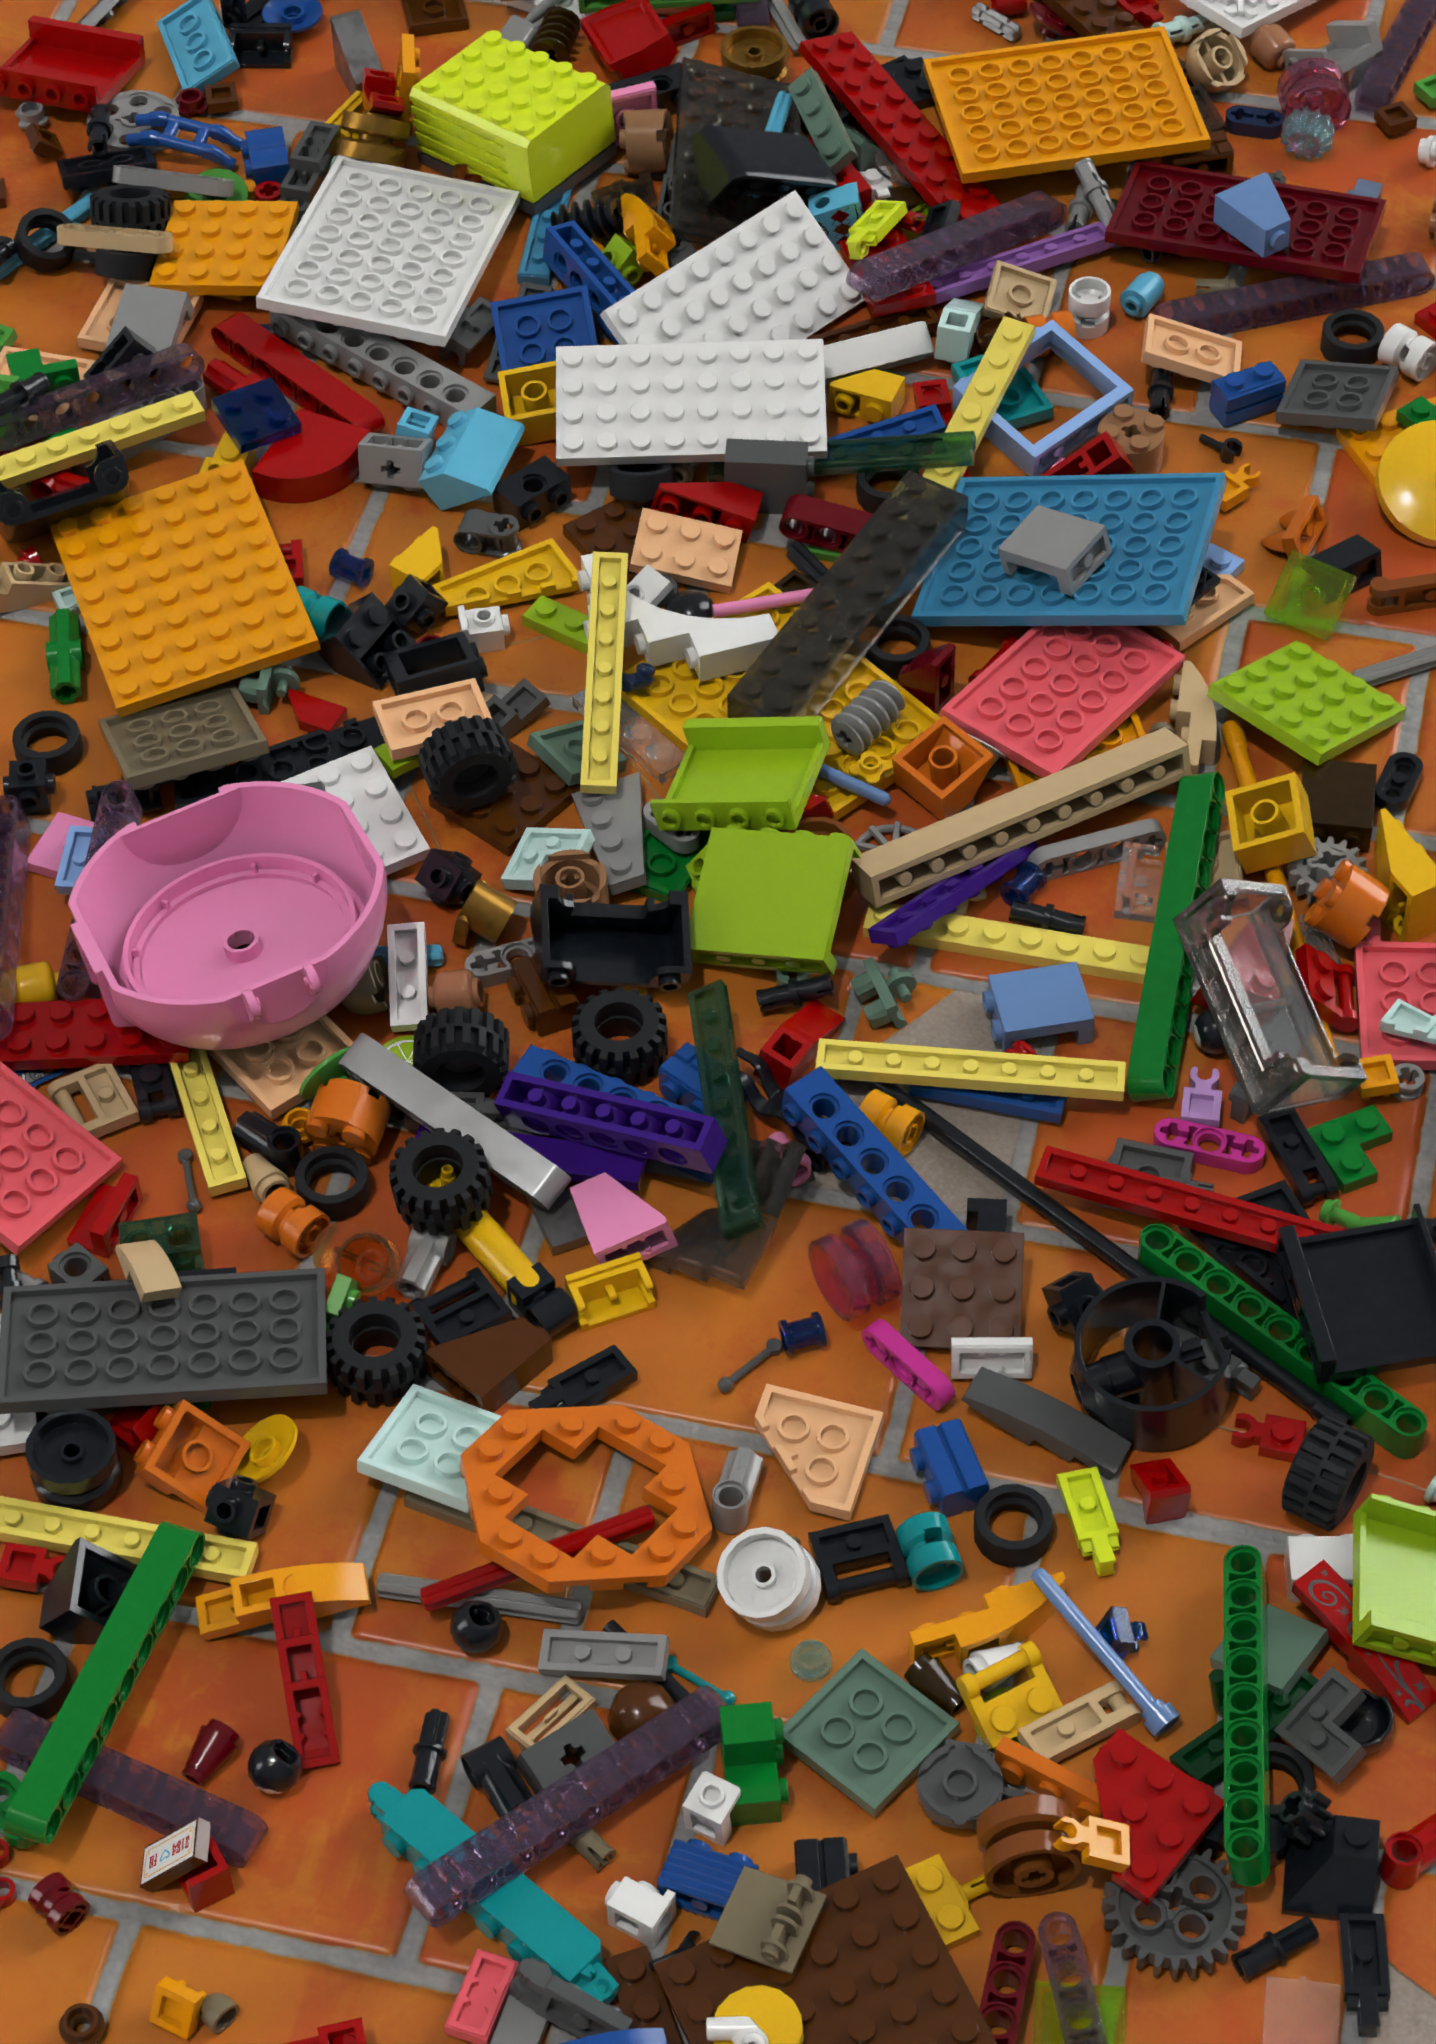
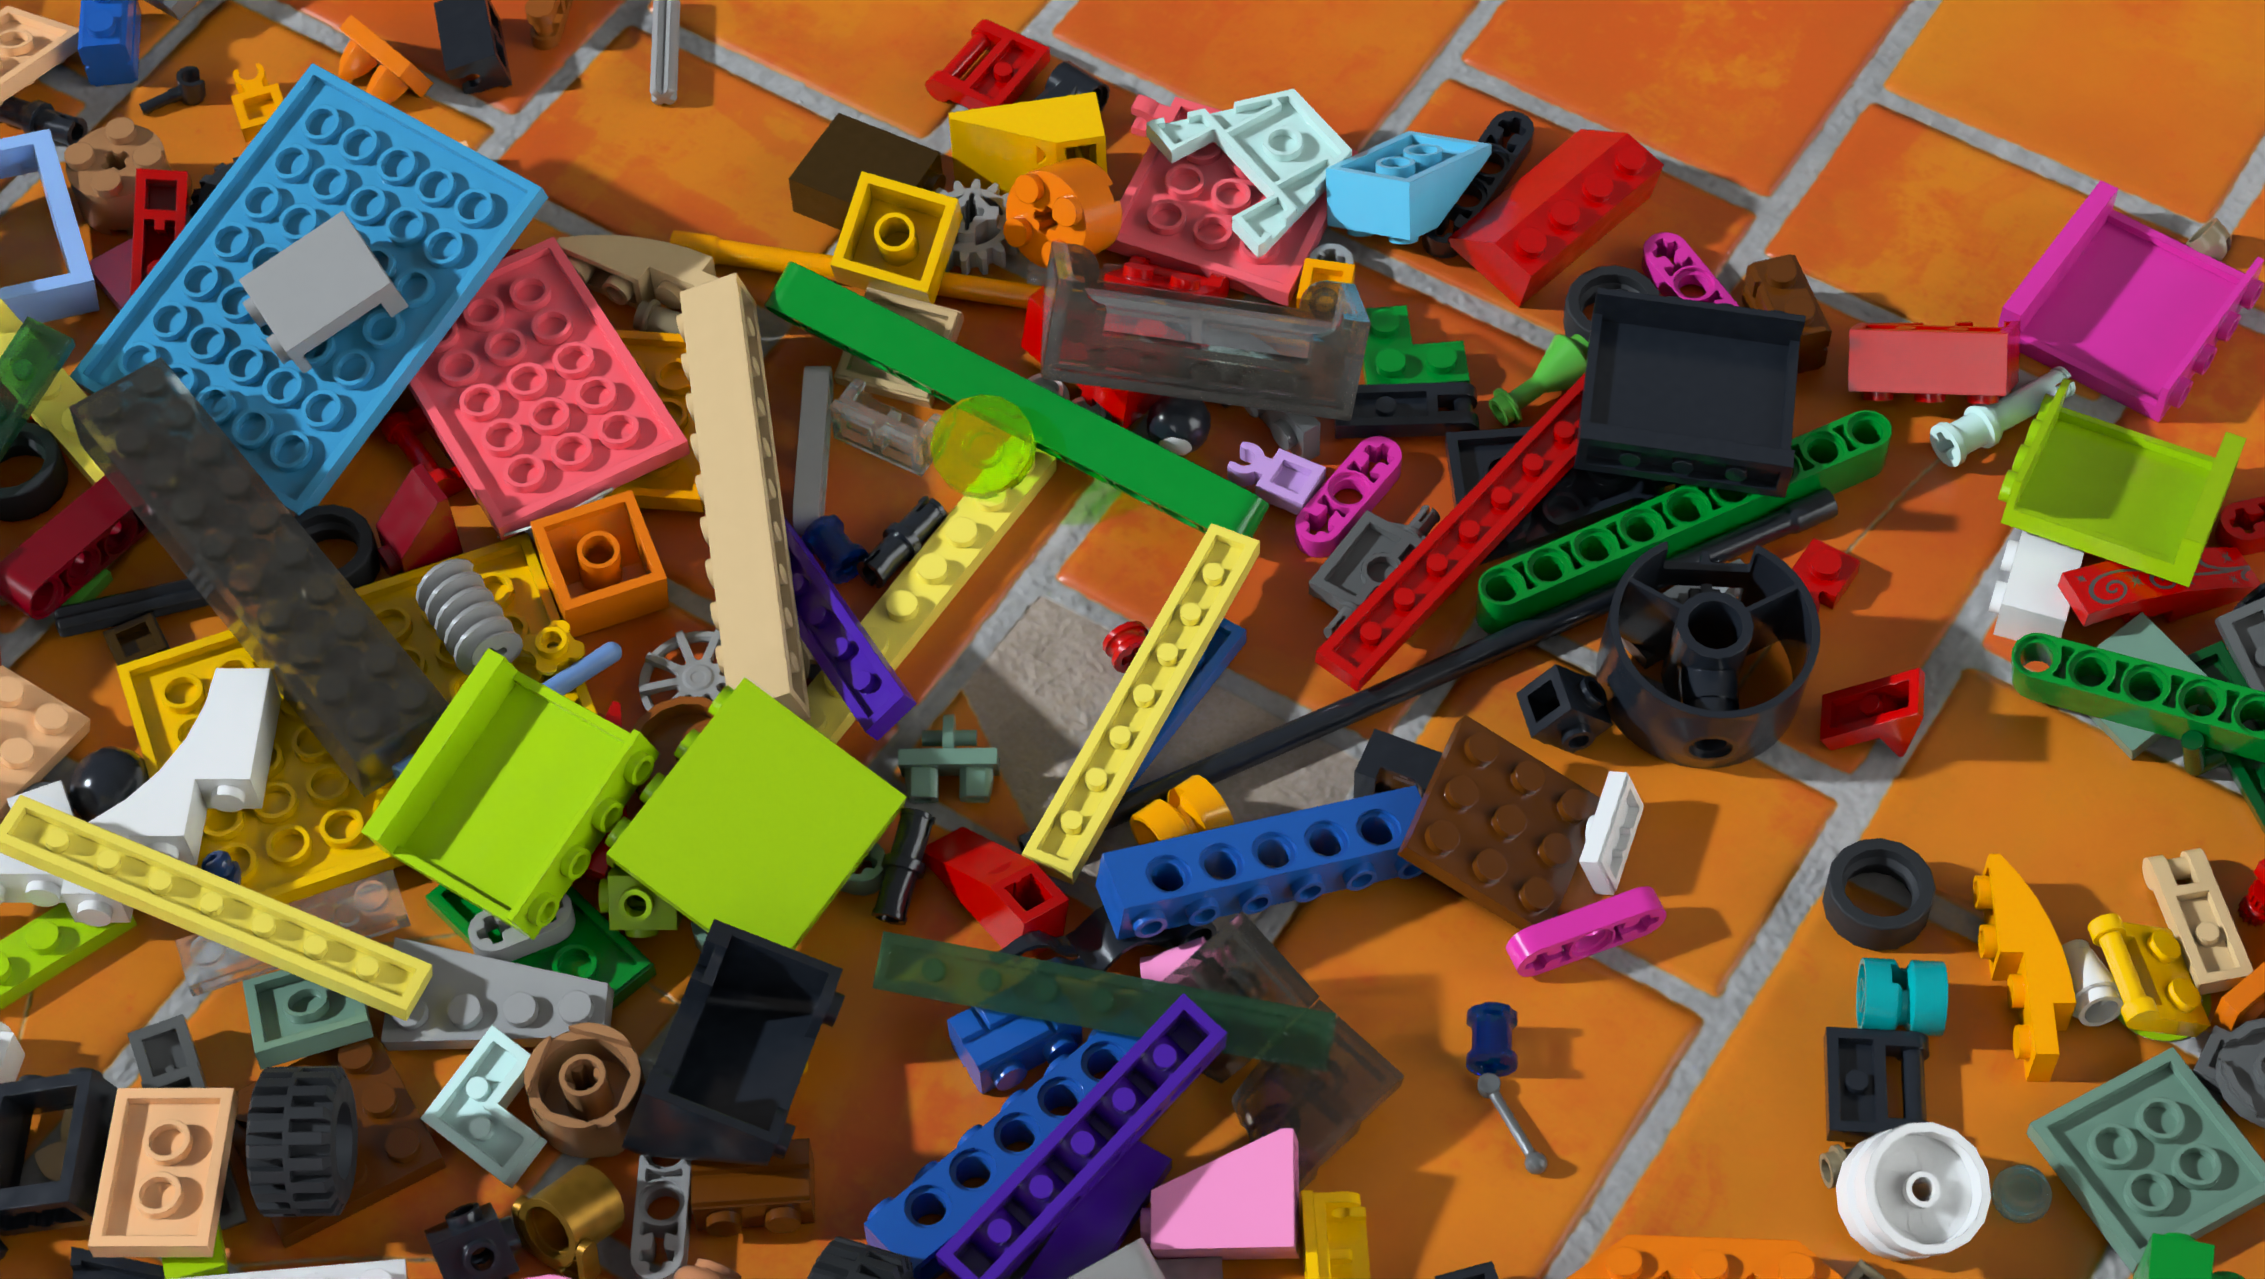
camera: 70 degrees left, 5 degrees up
black tyre [571,987,668,1086] -> none
bright pink bar [712,588,817,618] -> none
light grey piece [712,1446,763,1534] -> none
light nougat plate [755,1383,884,1521] -> none
clear pink wheel [808,1219,901,1321] -> none
dark brown cone [904,1653,965,1716] -> none
blue brick [909,1418,990,1518] -> none
dark grey slope [961,1367,1132,1480] -> none
medium blue panel [982,962,1094,1052] -> none
medium blue piece [1032,1568,1181,1738] -> none
neon yellow hinge [1056,1466,1120,1577] -> none
clear blue tile [1095,1606,1148,1665] -> none
lime plate [1207,640,1407,766] -> none
clear neon green plate [1263,550,1357,642] -> none
black tyre [1282,1415,1374,1531] -> none
black plate [1374,752,1423,813] -> none
none -> clear neon green tile [930,394,1036,499]

